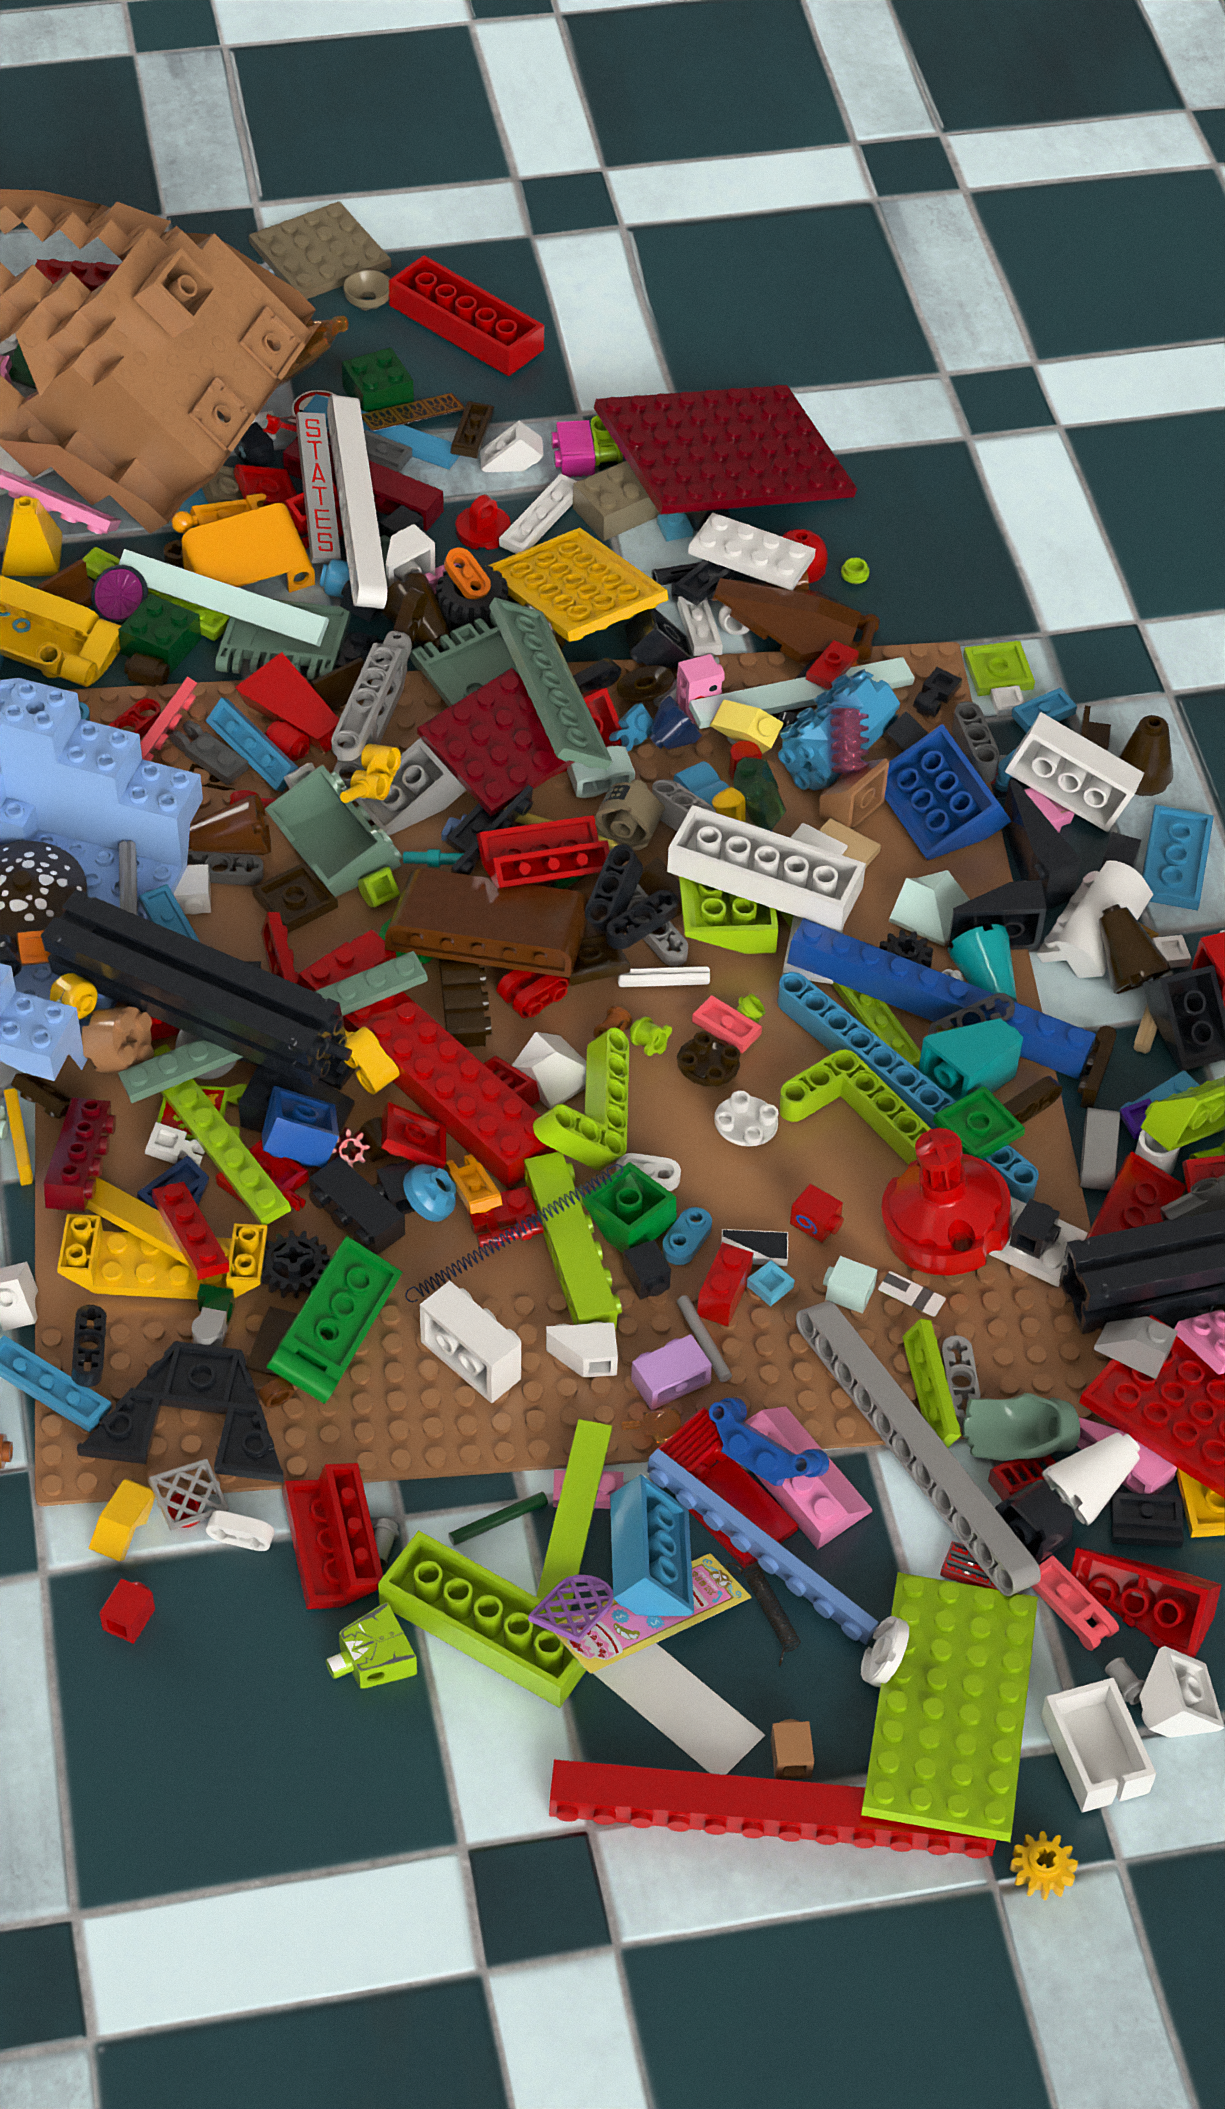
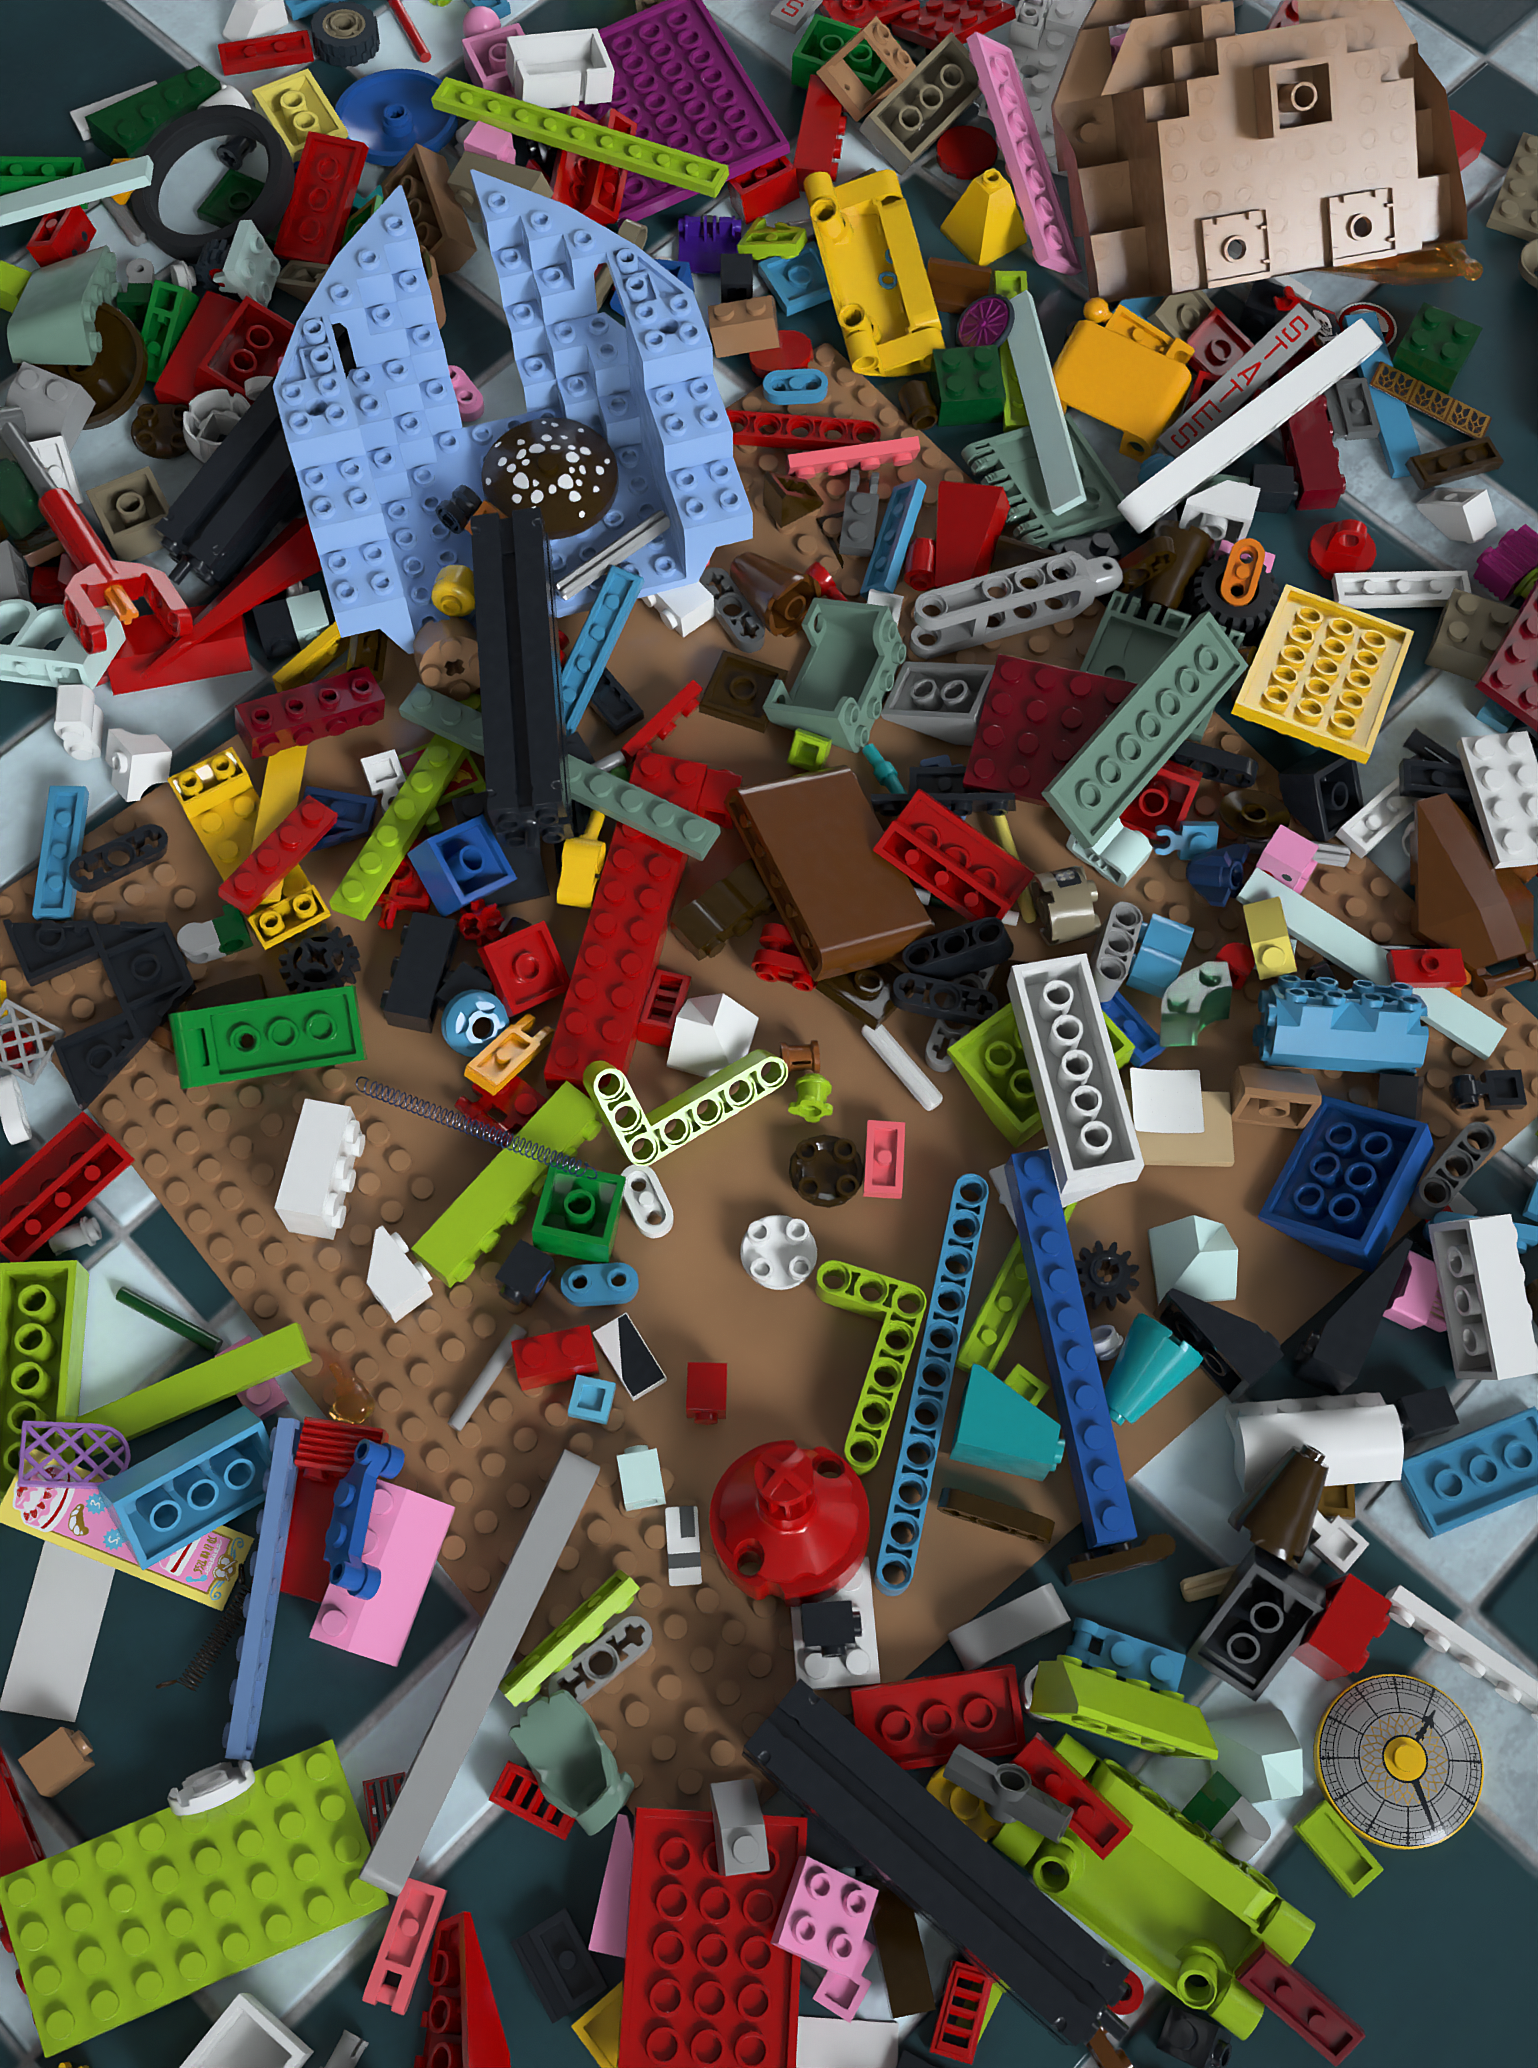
camera: 55 degrees right, 15 degrees up
yellow beam [340,743,401,803] -> none
lavender brick [631,1334,712,1411] -> none
yellow plate [712,787,746,822] -> none
lime plate [737,994,766,1023] -> none
clear pink piece [830,708,869,773] -> none
black beam [928,993,1016,1035] -> none
green tile [933,1086,1025,1160] -> none
black brick [995,1479,1076,1564] -> none
white cone [1042,1432,1140,1526] -> none
dark purple tile [1120,1098,1152,1140] -> none

